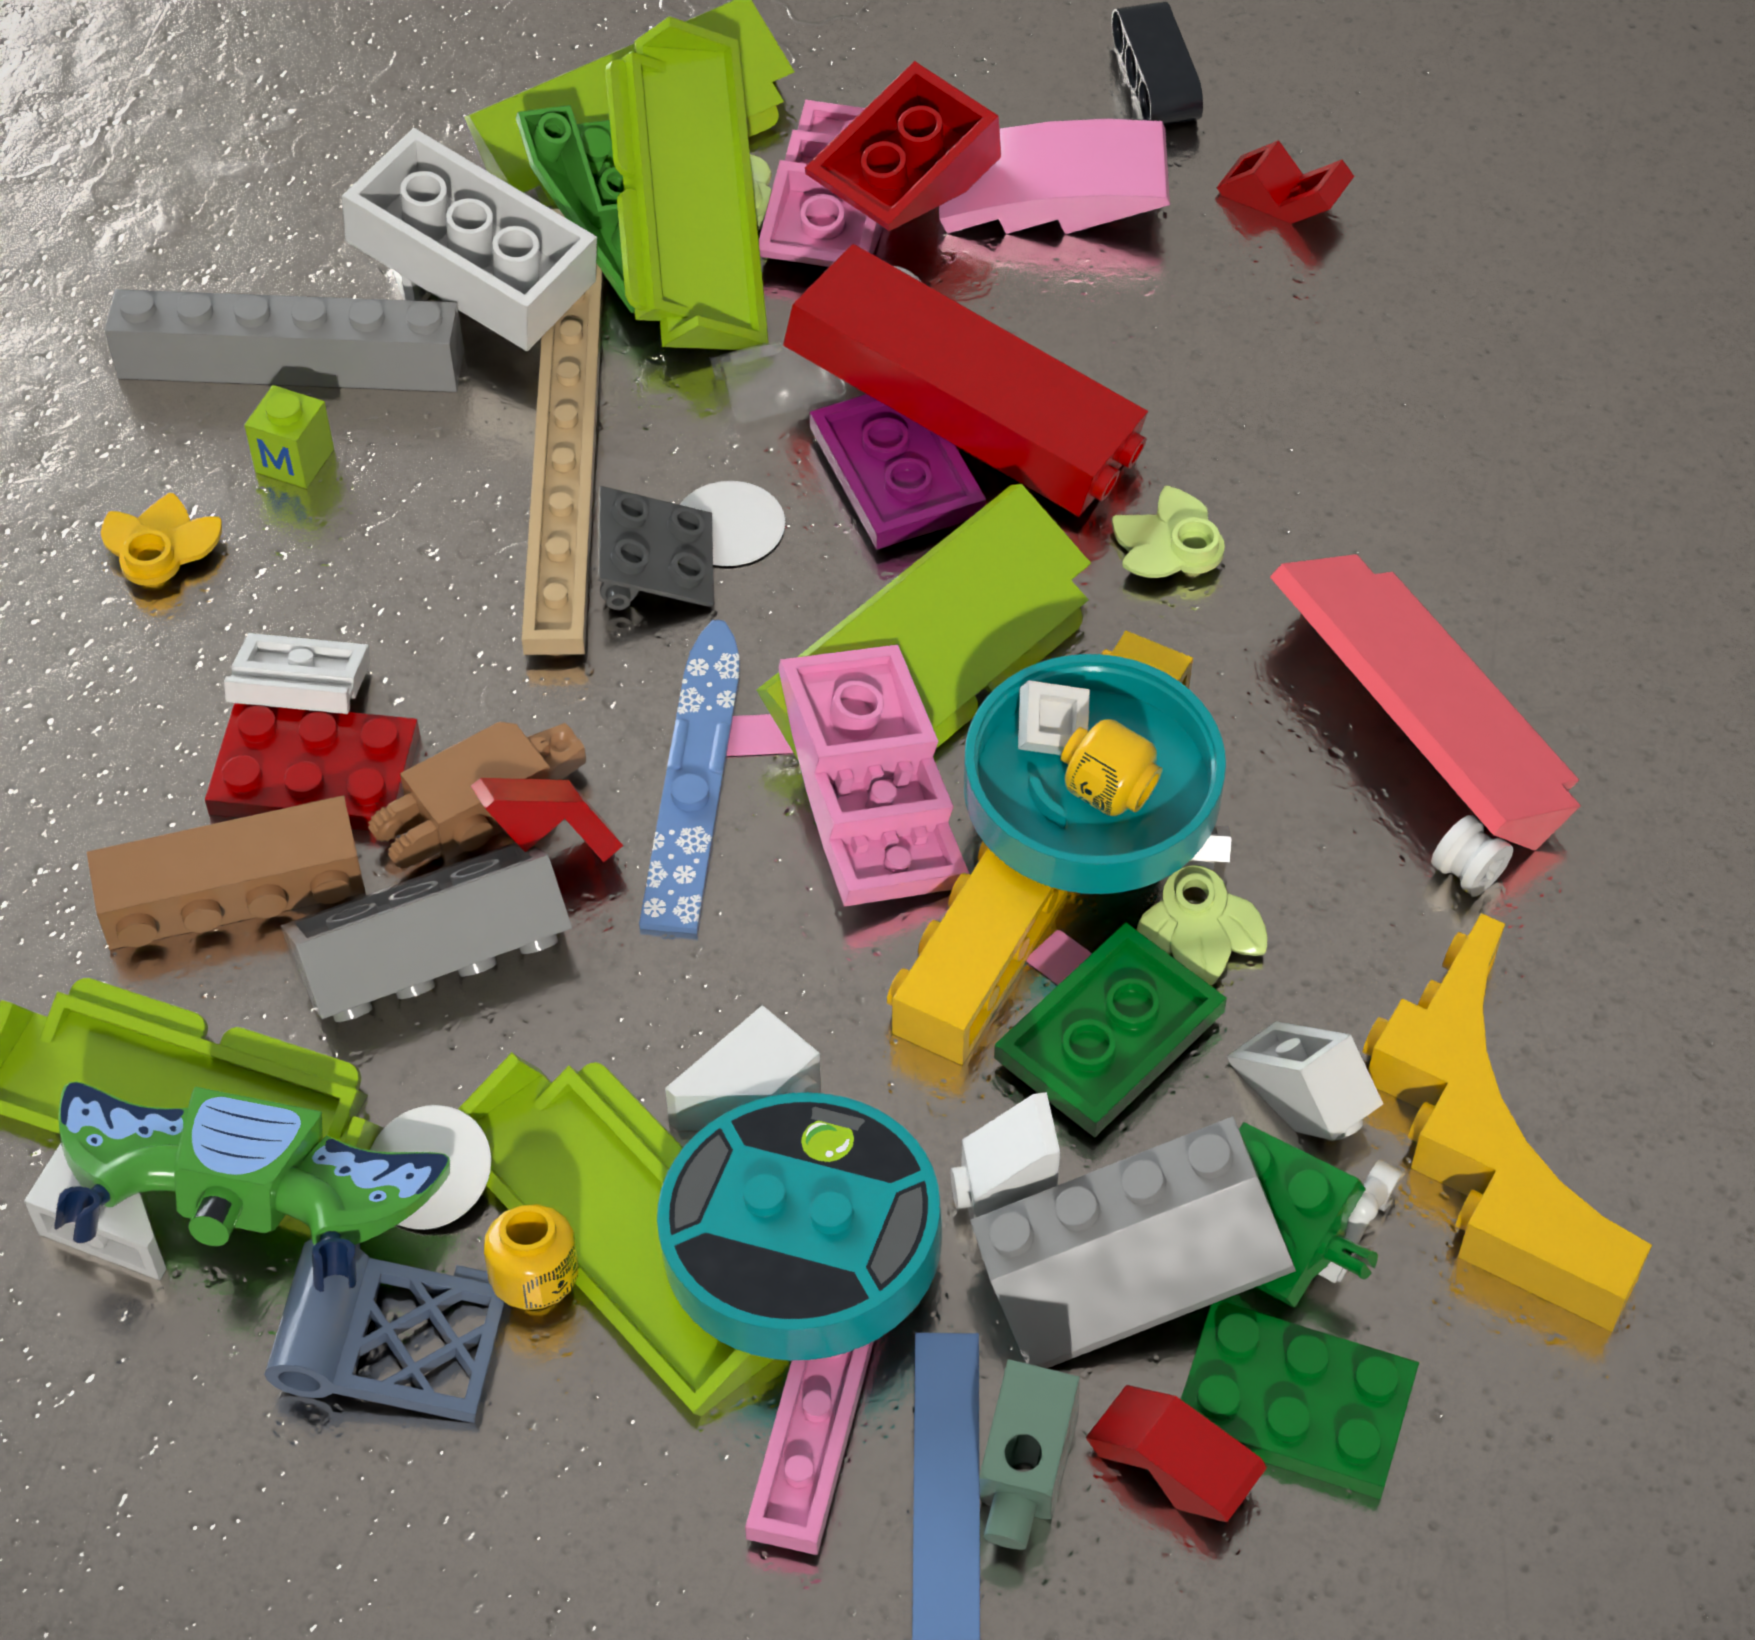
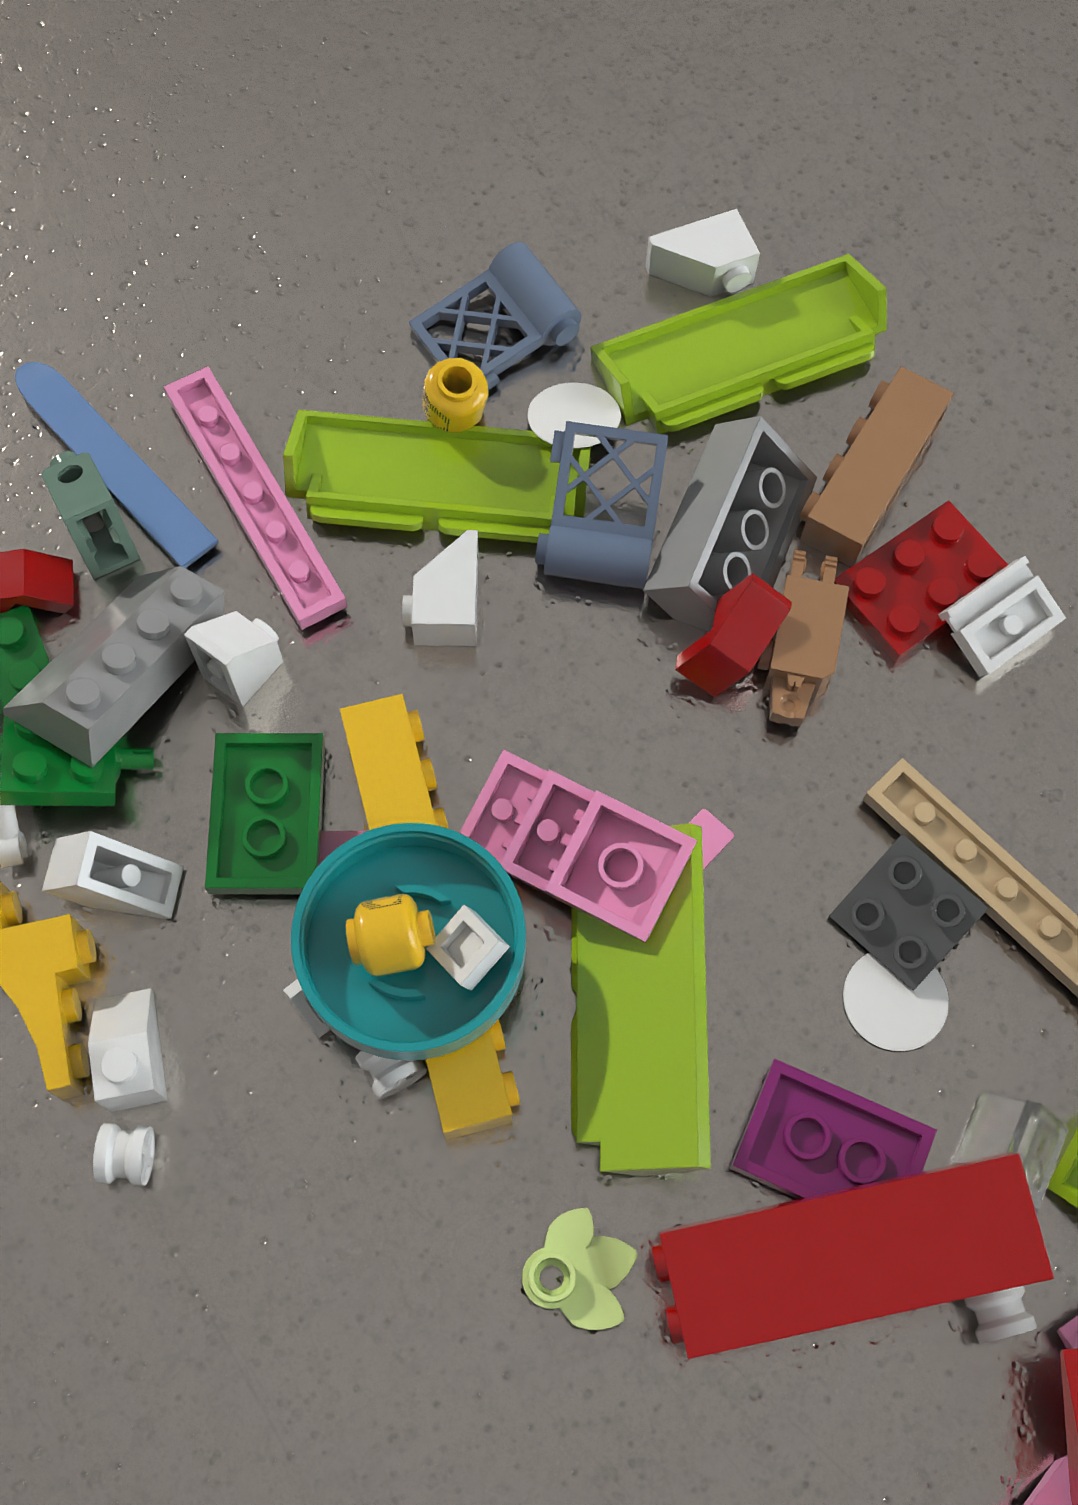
camera: 135 degrees right, 15 degrees up
torso [54,1081,450,1292] -> none
medium blue piece [639,619,740,934] -> none
piece [657,1092,942,1361] -> none
yellowish green plate [1137,865,1268,986] -> none
coral slope [1270,554,1581,851] -> none
none -> white slope [88,988,168,1112]
none -> sand blue piece [535,421,669,589]

